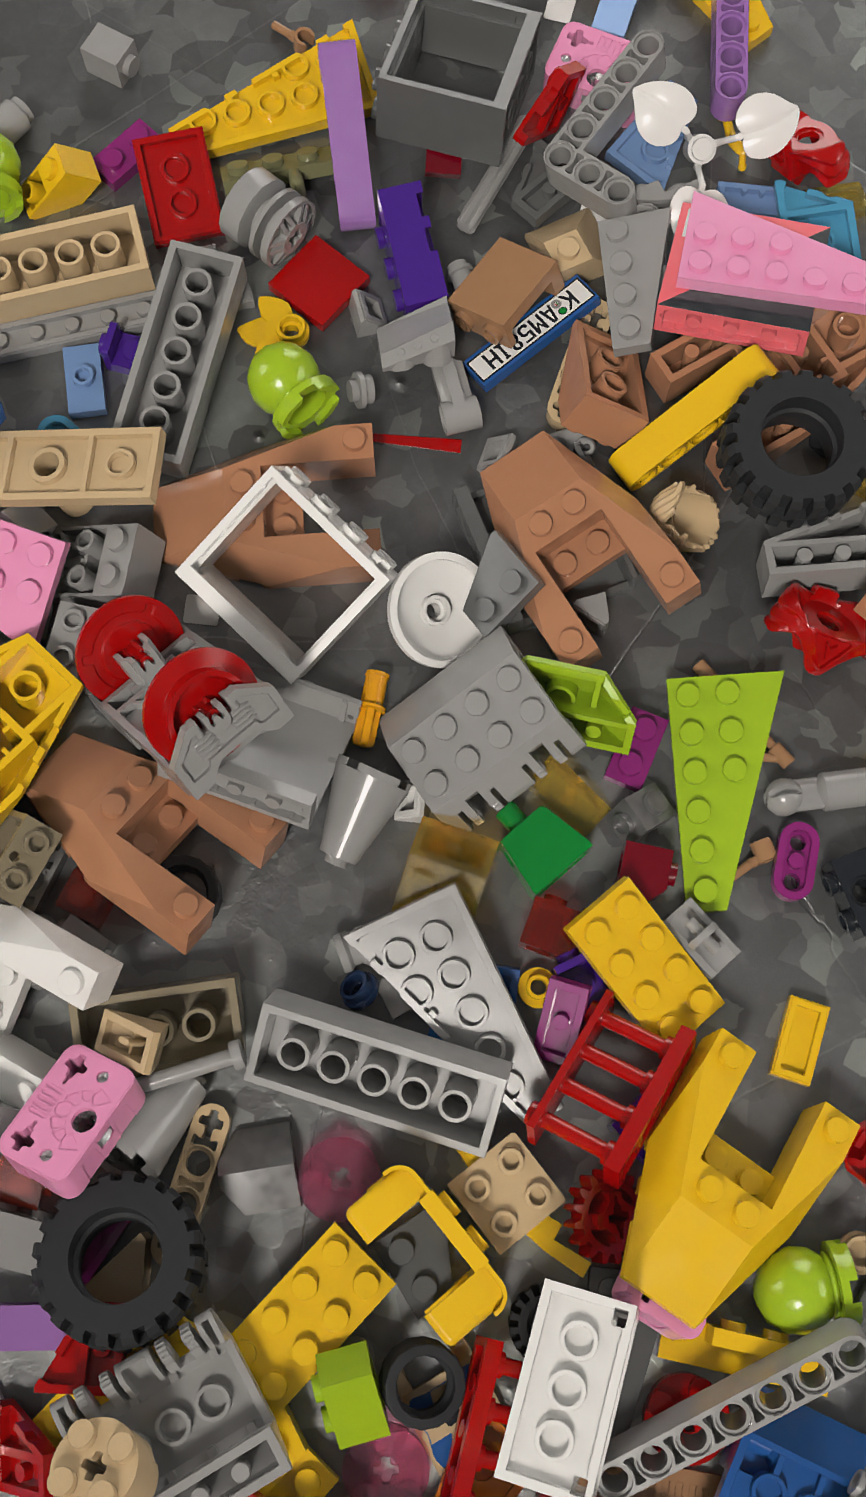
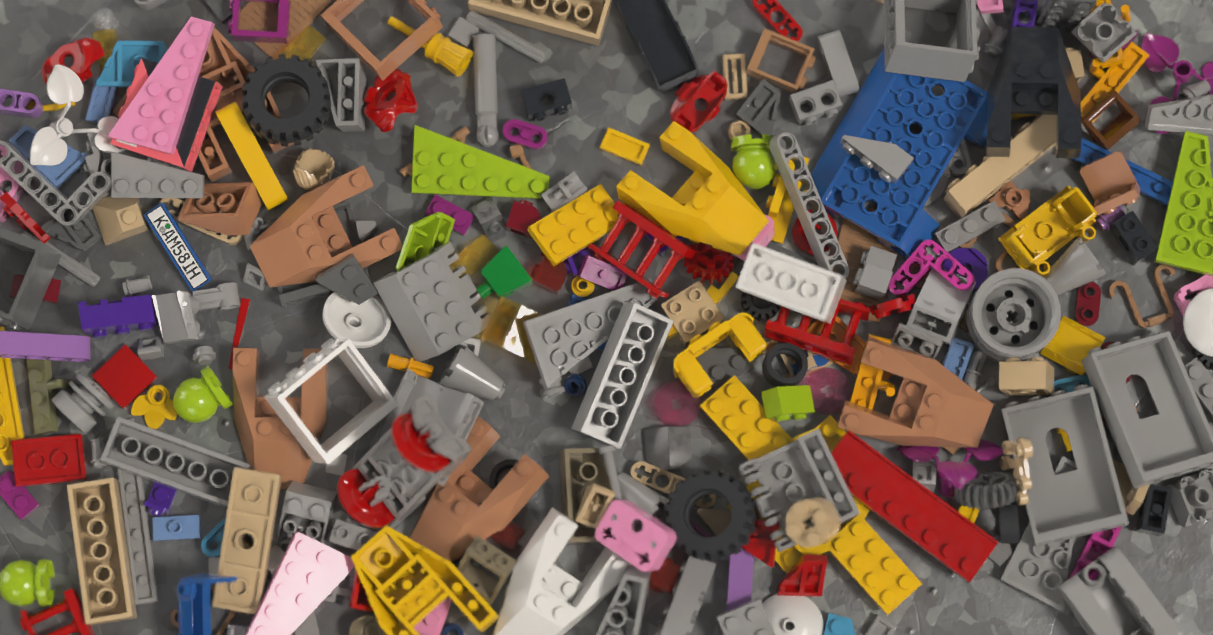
camera: 85 degrees left, 5 degrees up
yellow slope [21,143,102,220] -> none
medium nougat panel [447,237,565,349] -> none

